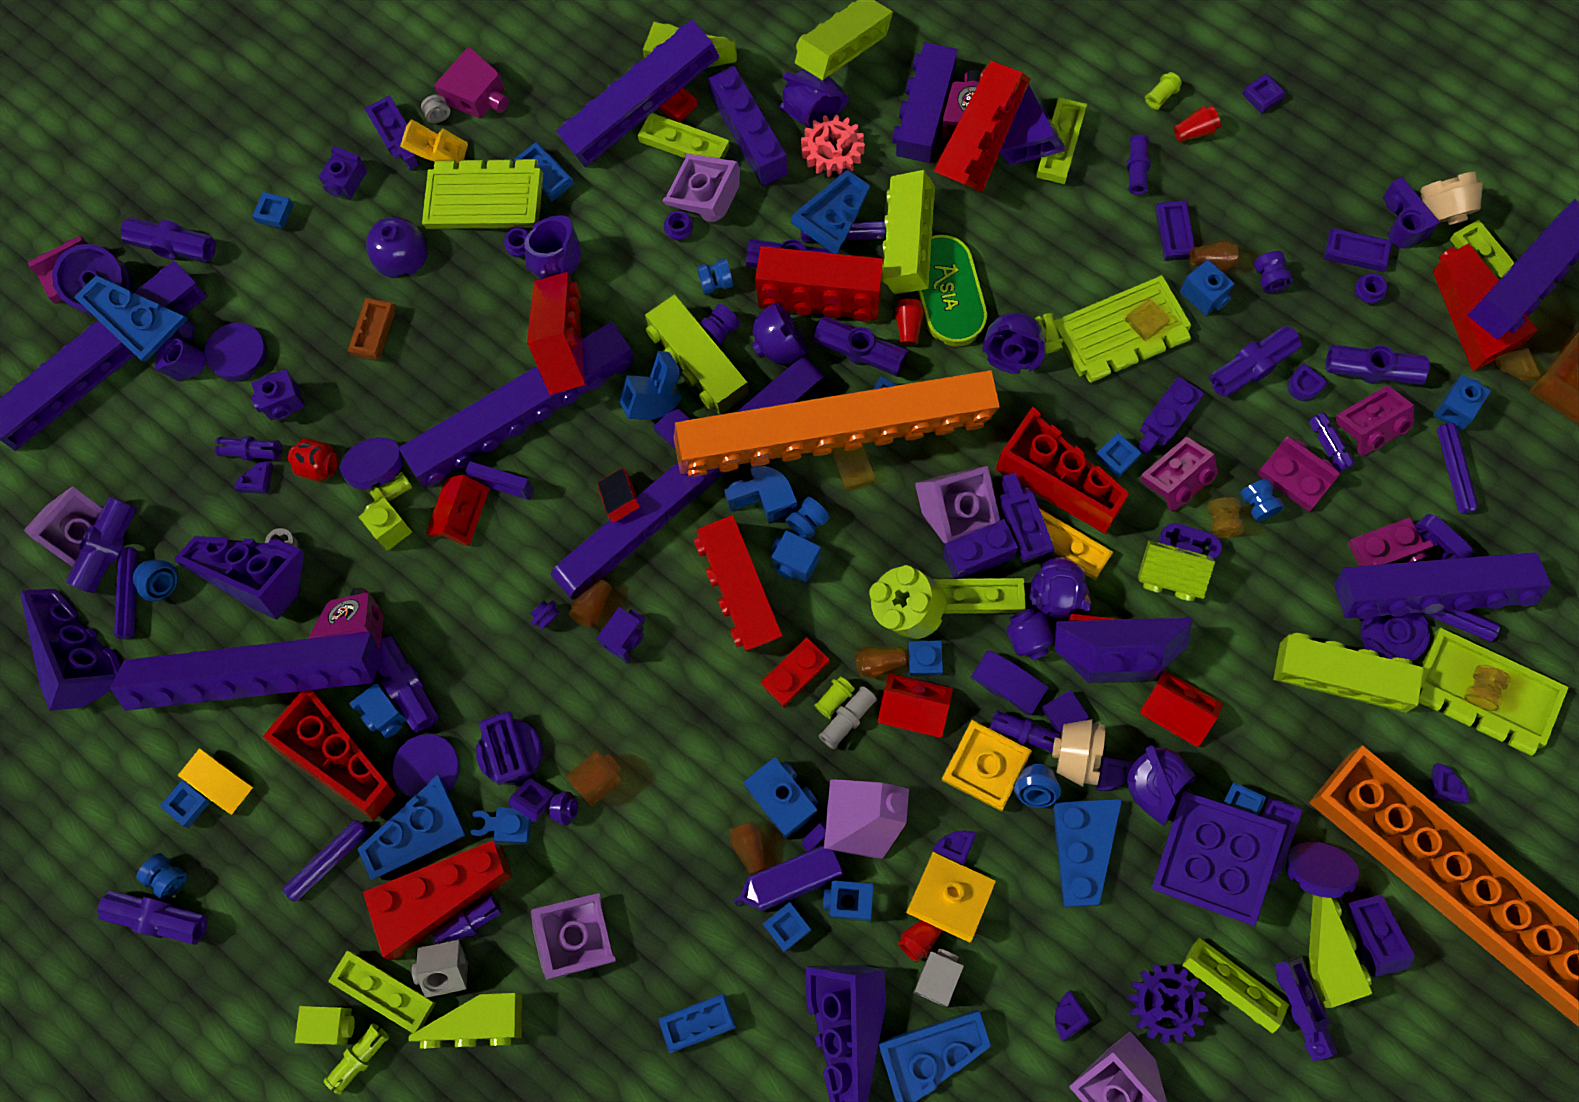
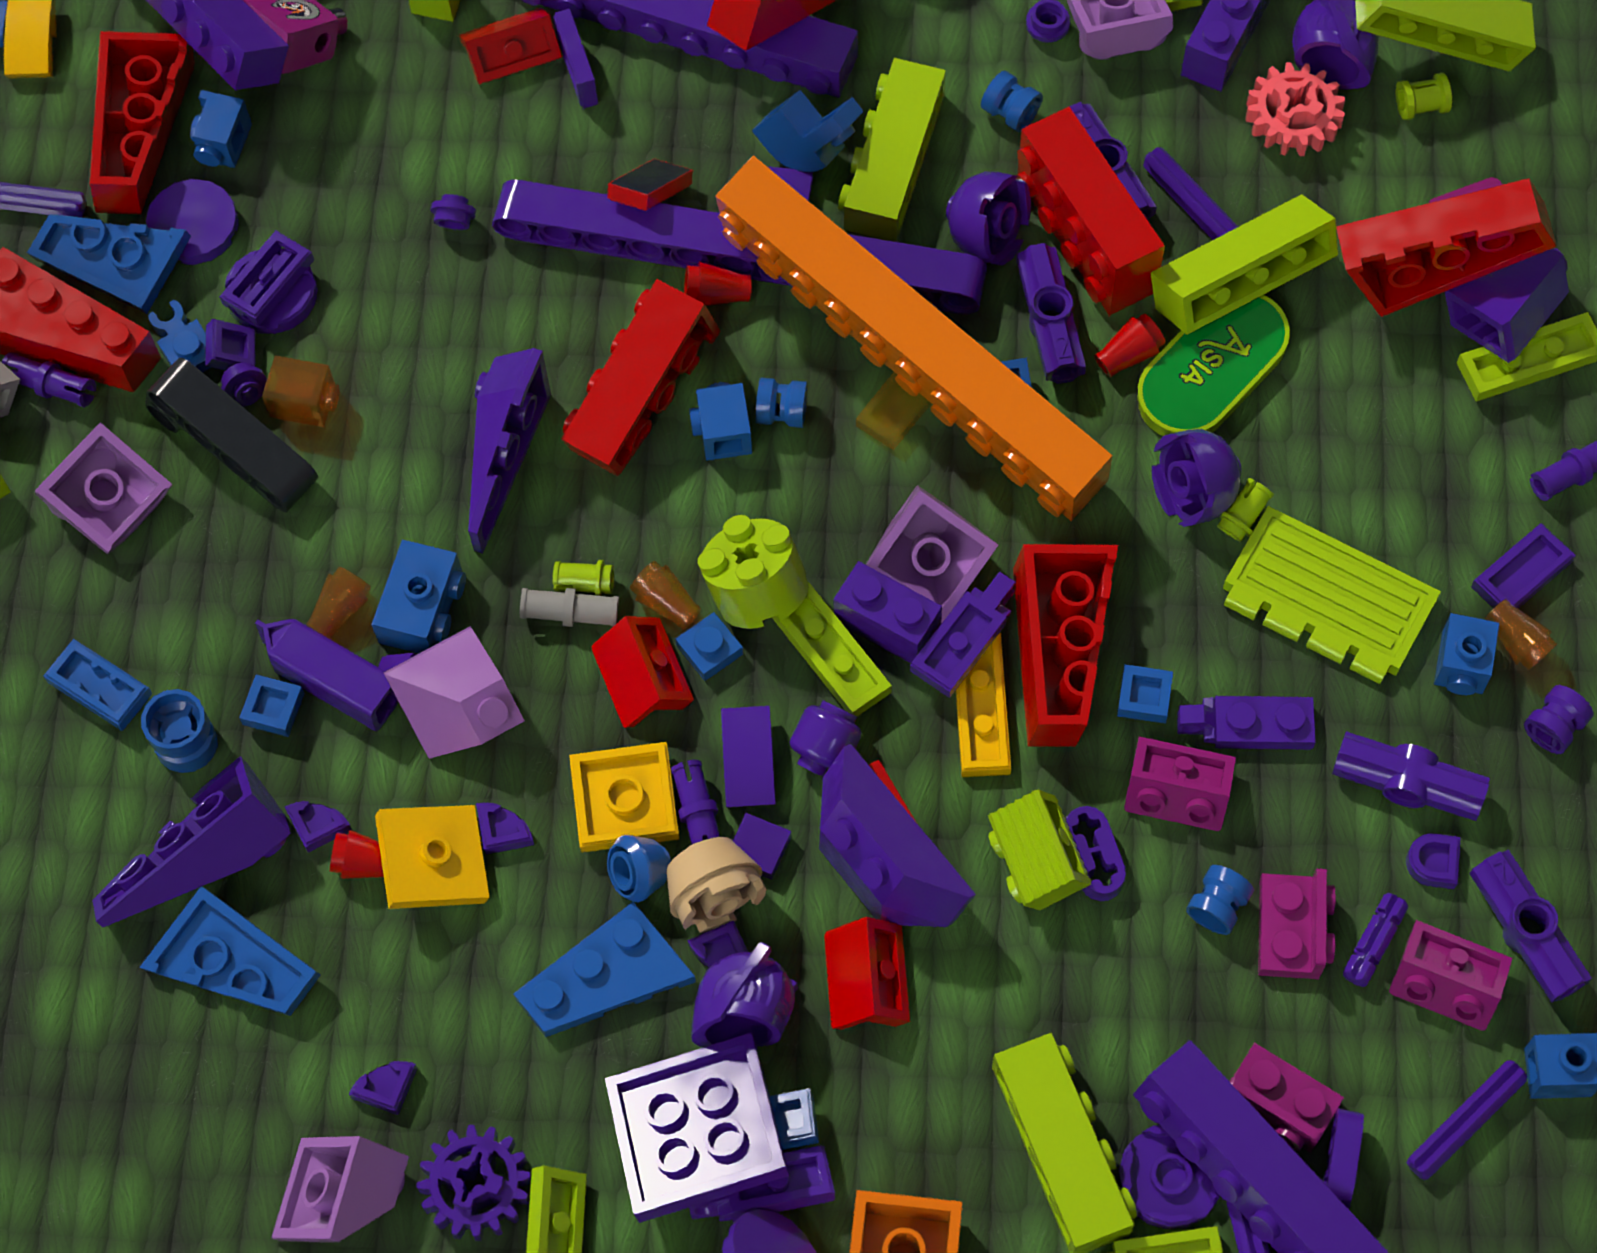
camera: 50 degrees right, 5 degrees down
dark purple piece [378,636,440,733] -> none
clear orange cone [569,578,613,628] -> none
dark purple brick [596,607,646,663] -> none
dark purple wheel [699,303,740,347] -> none
blue brick [724,466,798,523] -> none
red plate [760,637,830,708] -> none
blue wing [791,170,870,254] -> none
blue brick [823,881,873,922] -> none
dark purple brick [892,42,958,163] -> none
light grey brick [913,949,964,1007] -> none
dark purple helmet [1030,557,1091,619] -> none
clear yellow tile [1125,298,1170,342] -> none
clear yellow wheel [1207,497,1245,538] -> none
none -> blue wheel [141,689,218,773]
none -> black beam [145,357,319,513]
none -> dark purple tile [285,801,352,853]
none -> dark purple wedge [468,348,551,554]
none -> red cone [684,262,752,306]
none -> lime bush [1396,72,1452,120]

